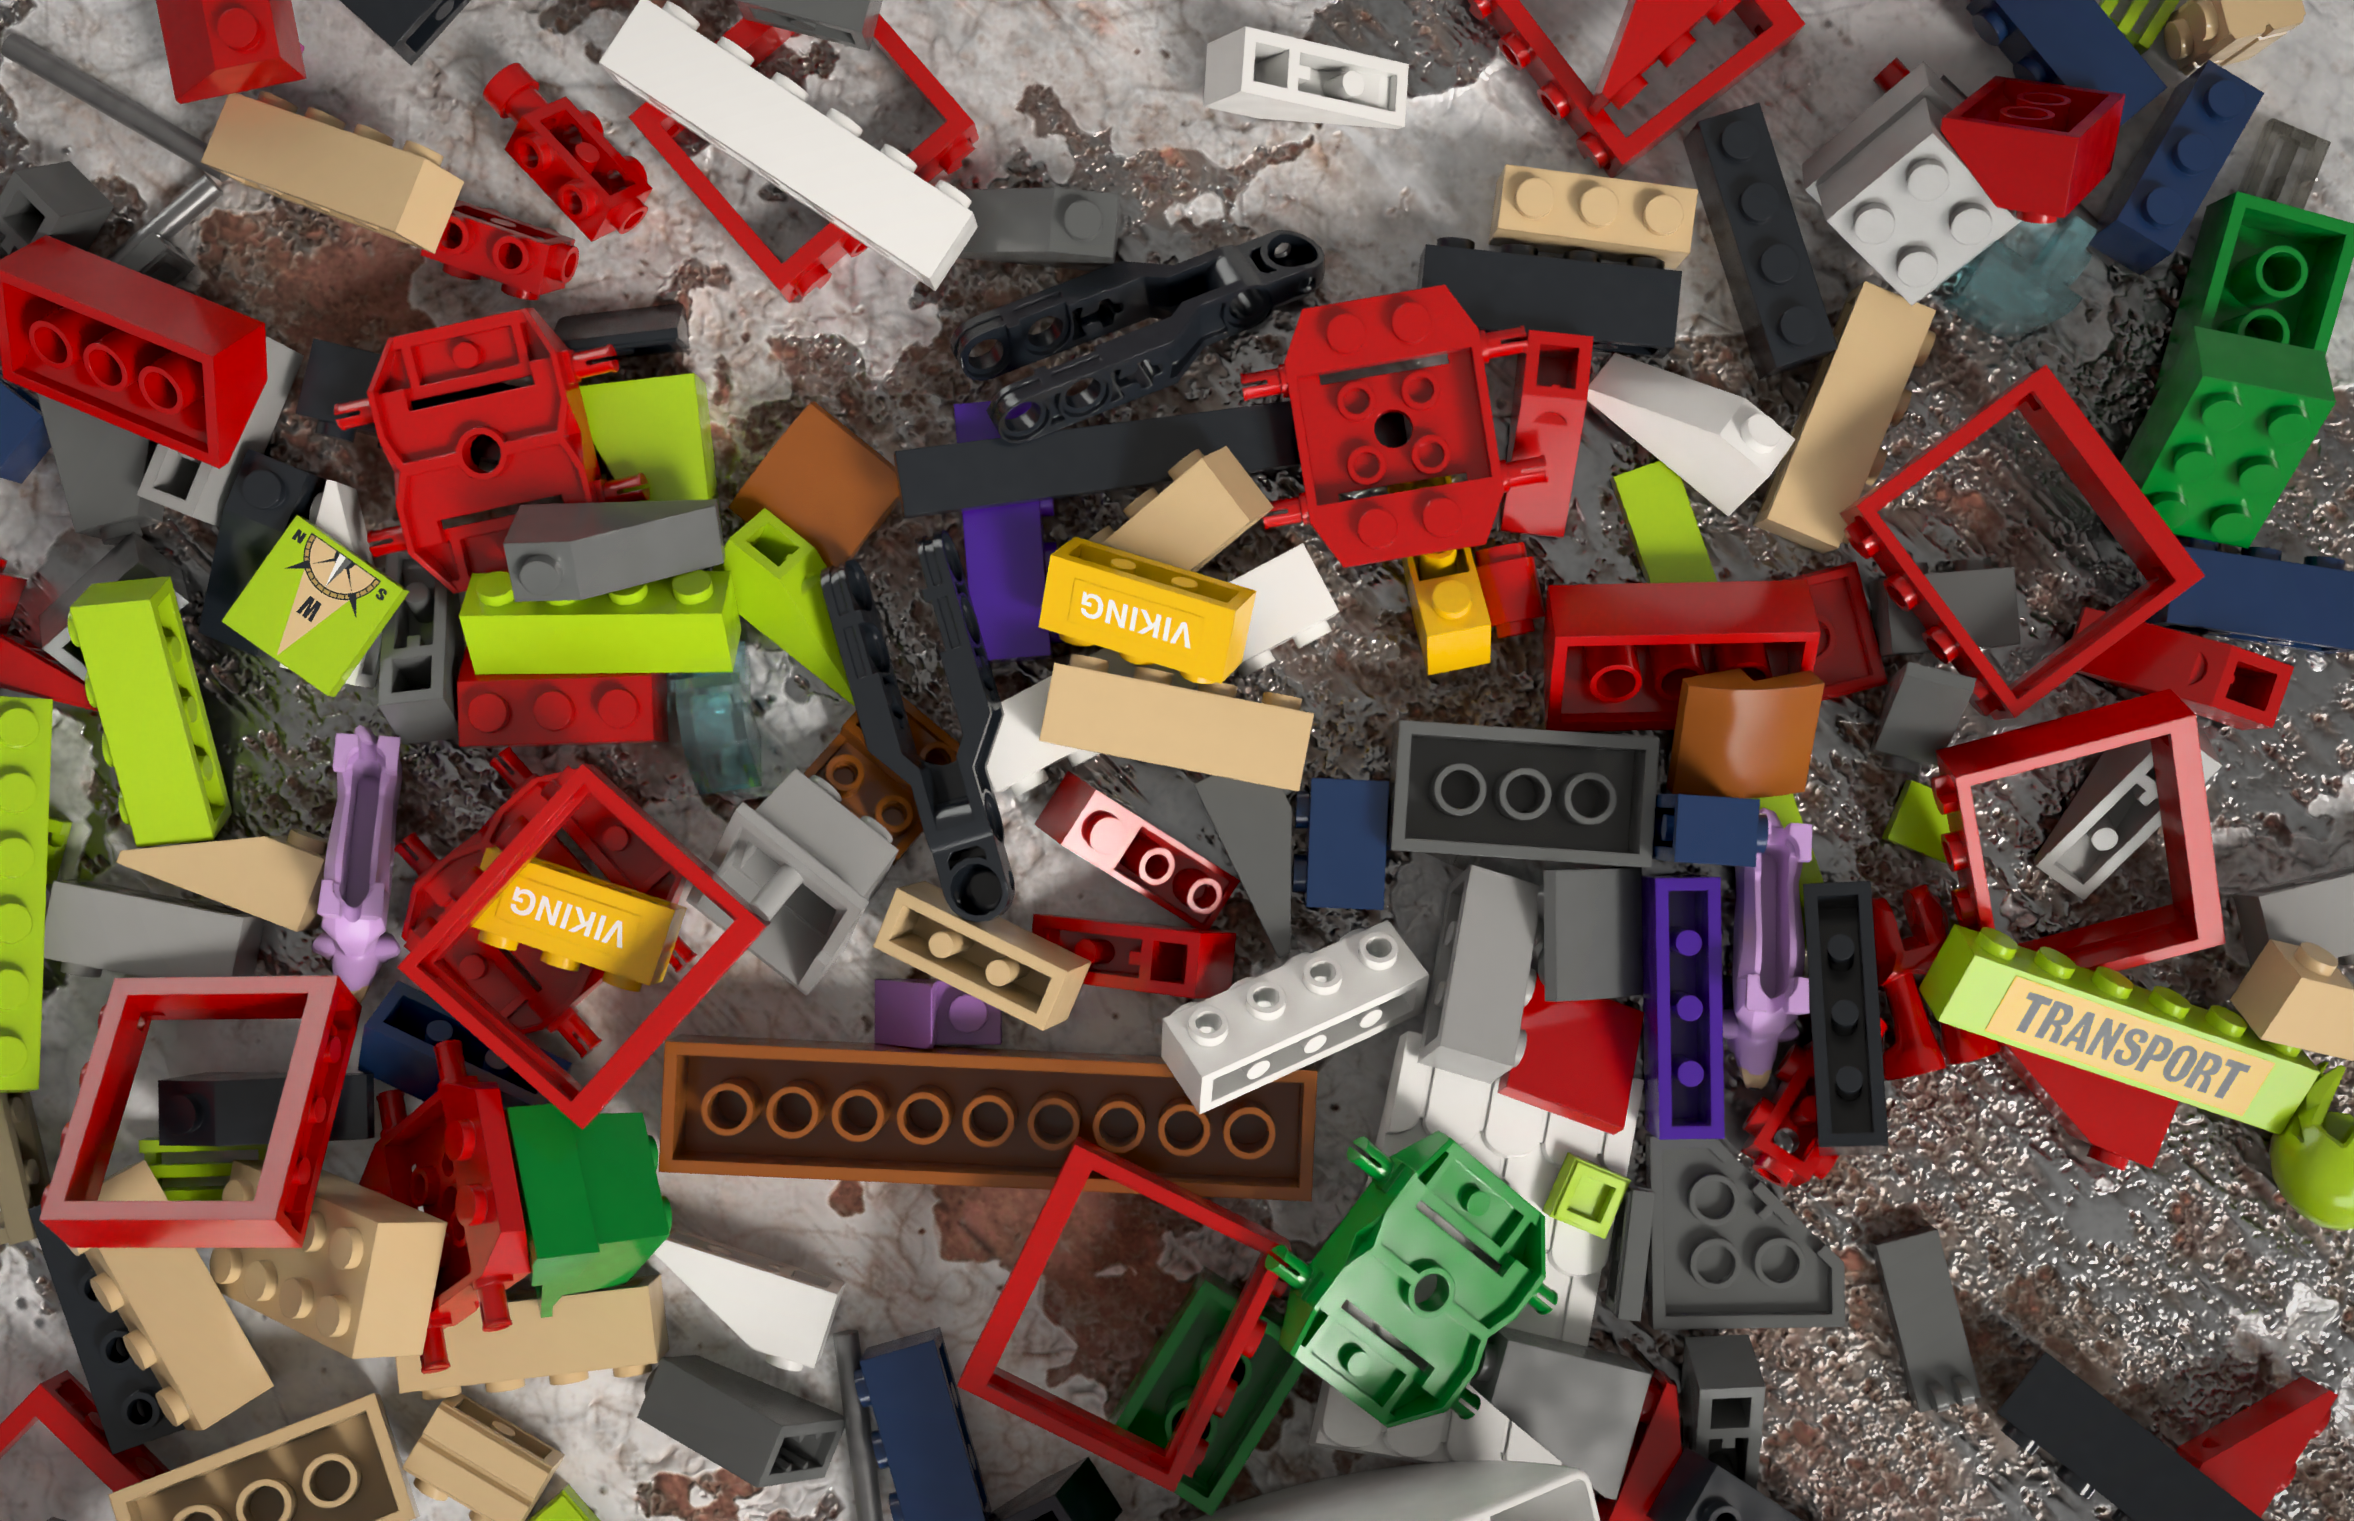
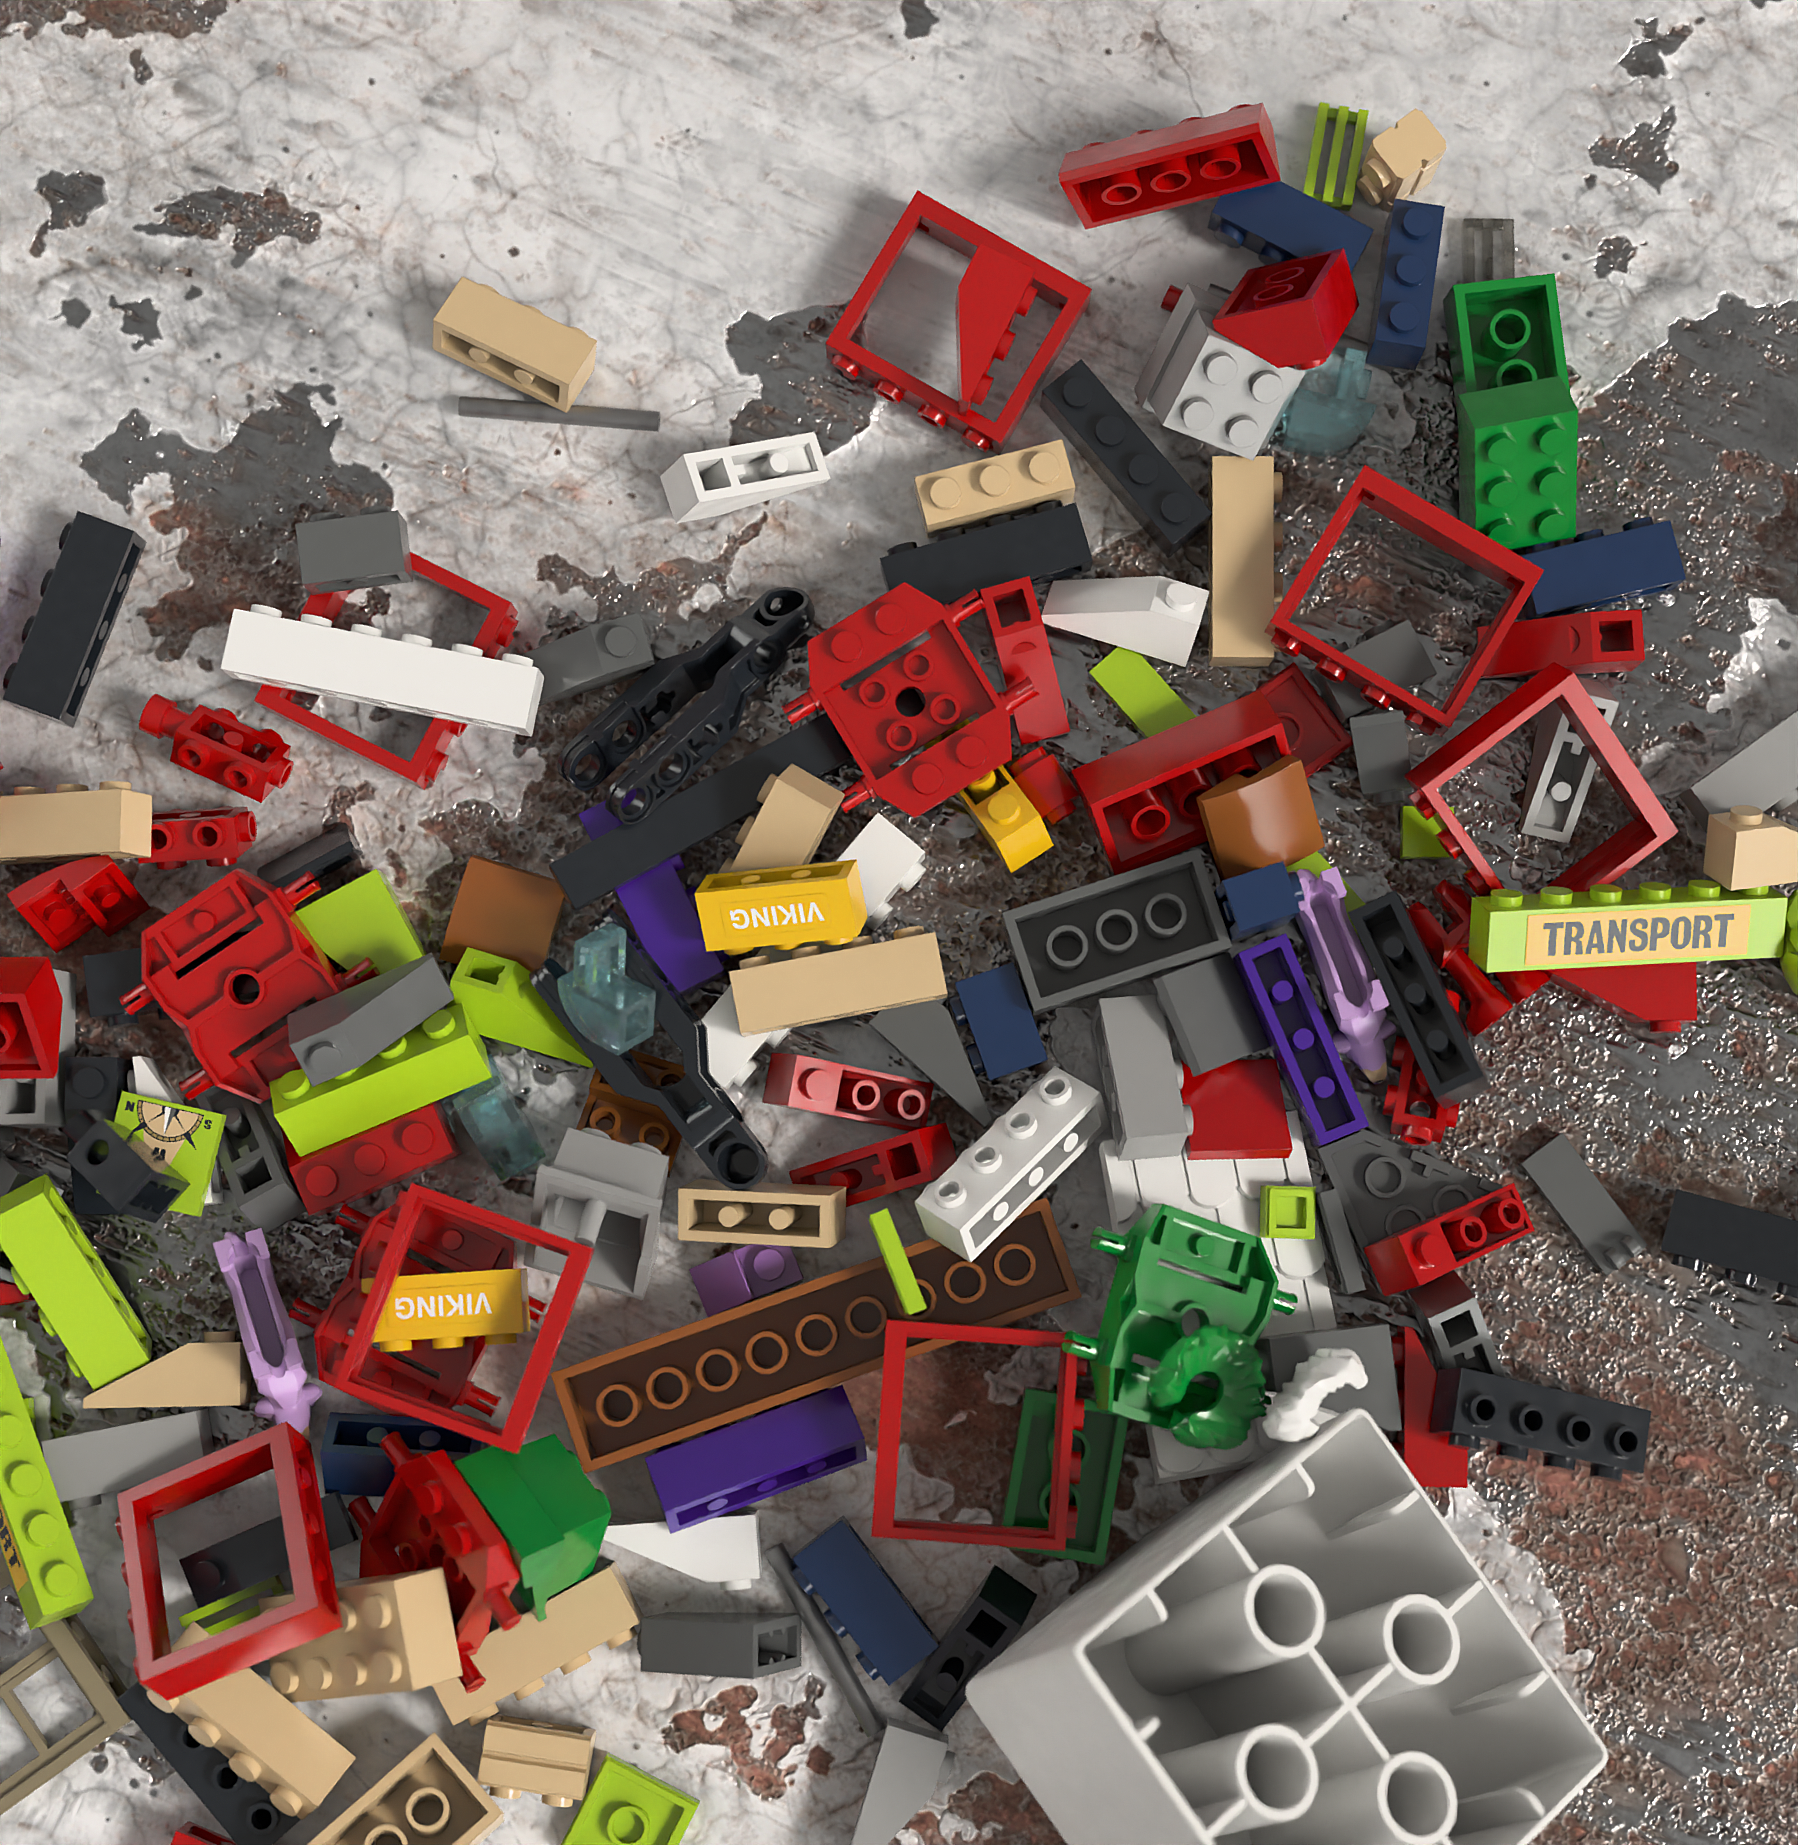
camera: 15 degrees left, 5 degrees down
none -> red slope [6,855,151,953]
none -> black torso [63,1110,190,1224]
none -> clear light blue brick [558,923,656,1056]
none -> dark purple brick [645,1385,867,1534]
none -> lime tile [868,1208,927,1315]
none -> green piece [1147,1324,1266,1450]
none -> white piece [1262,1348,1367,1443]
none -> red slope [1363,1182,1535,1297]

